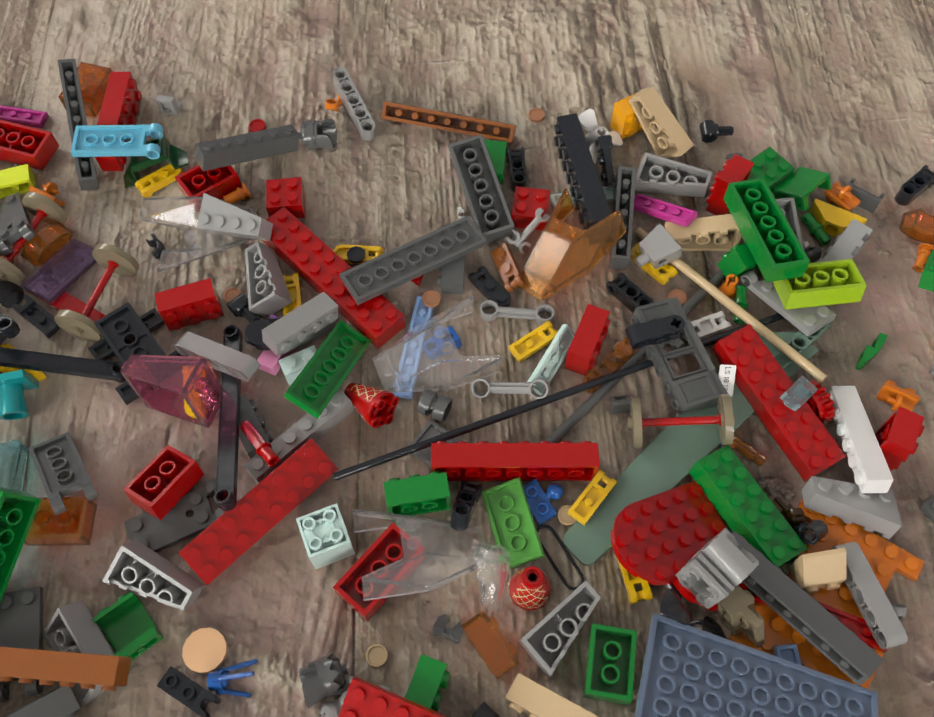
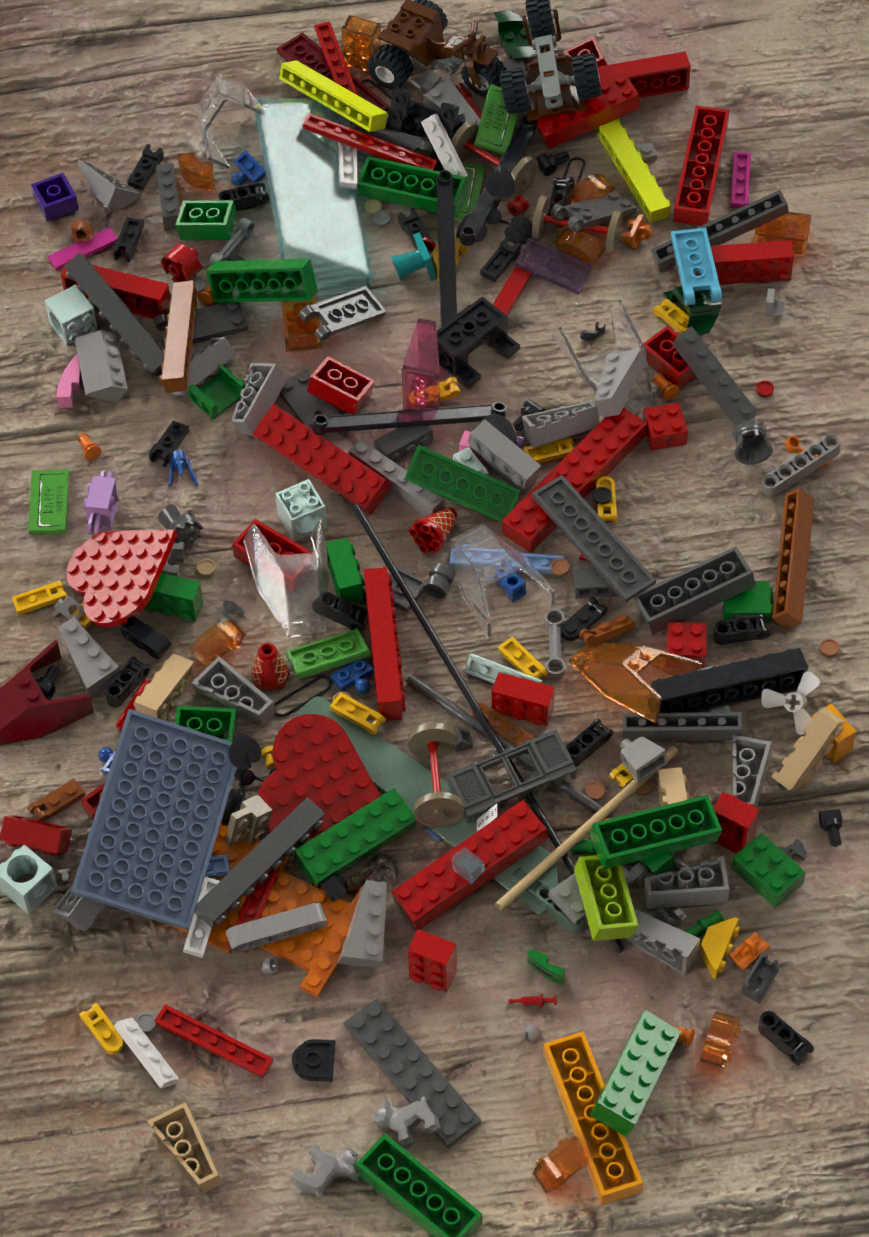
camera: 85 degrees right, 5 degrees down
dark tan piece [54,243,139,342] -> none
red brick [154,278,224,331] -> none
light grey beam [174,331,260,382] -> none
light nougat tile [182,627,228,674] -> none
nougat piece [223,287,241,304] -> none
red axle [240,420,279,467] -> none
light grey piece [471,377,550,399] -> none
clear hair [473,543,510,615] -> none
light grey bar [505,208,550,255] -> none
black plate [595,135,615,186] -> none
black piece [625,315,685,349] -> none
dark pink tile [634,193,698,227] -> none
light grey piece [675,528,759,609] -> none
white plate [681,311,732,341] -> none
dark orange axle [730,435,767,466] -> none
green panel [773,167,831,211] -> none
tan slope [789,547,847,594] -> none
red gear [799,380,836,423] -> none
white brick [829,386,894,493] -> none
orange hips [876,380,921,411] -> none
none -> white plate [183,877,220,958]
none -> red piece [508,994,557,1007]

